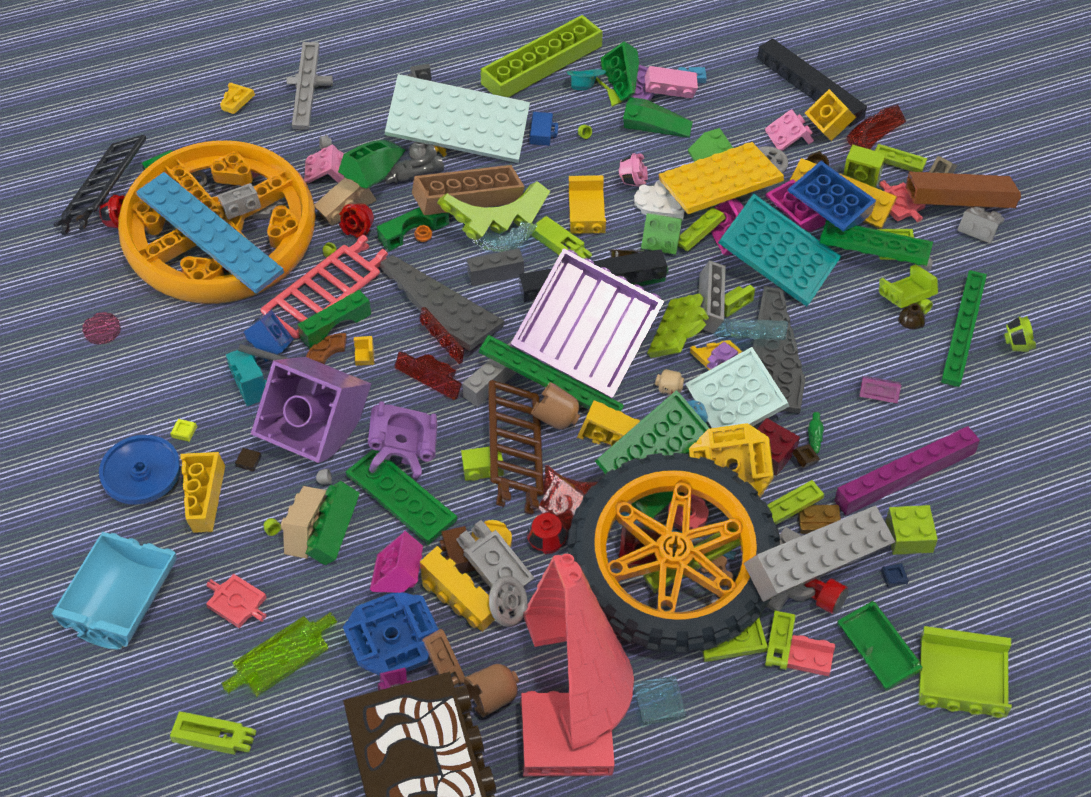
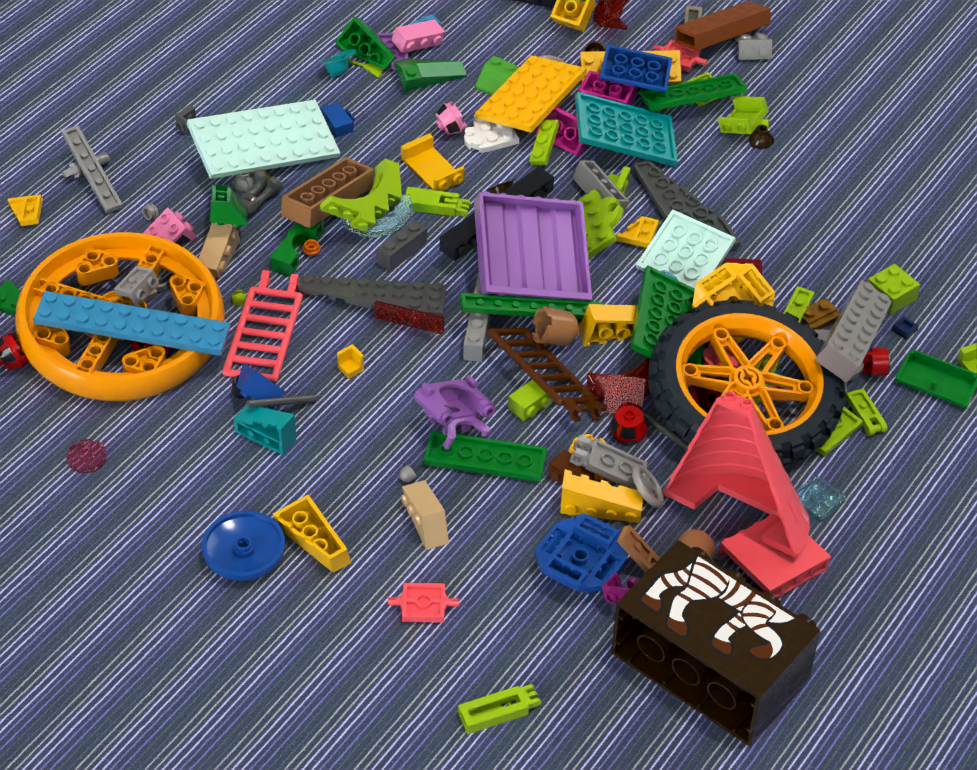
camera: 35 degrees left, 5 degrees down
medium azure cylinder [52,532,177,650] -> none
neon yellow tile [170,419,197,442] -> none
clear neon green plate [221,612,337,697] -> none
dark brown tile [235,448,262,472] -> none
medium lavender brick [251,357,371,463] -> none
lime hinge [263,518,281,536] -> none
green arch [297,290,371,349] -> none
green brick [305,481,360,565] -> none
dark orange tile [306,333,347,365] -> none
red cone [339,203,374,238] -> none
dark pink slope [370,531,423,593] -> none
clear red bracket [394,351,462,400] -> none
lime brick [480,15,603,98] -> none
lime hinge [577,124,592,139] -> none
bright green plate [641,213,682,254] -> none
tan head [655,369,684,395] -> none
medium lavender plate [707,342,738,369] -> none
clear light blue bracket [714,319,788,340] -> none
bright pink bracket [765,109,814,151] -> none
coral bracket [787,635,835,677] -> none
dark brown plate [792,444,820,468] -> none
green piece [808,412,824,454] -> none
magenta brick [834,426,980,516] -> none
lime brick [843,145,886,188] -> none
magenta panel [859,376,901,404] -> none
lime plate [875,144,927,172] -> none
green plate [941,270,987,387] -> none
lime cone [1004,316,1036,352] -> none

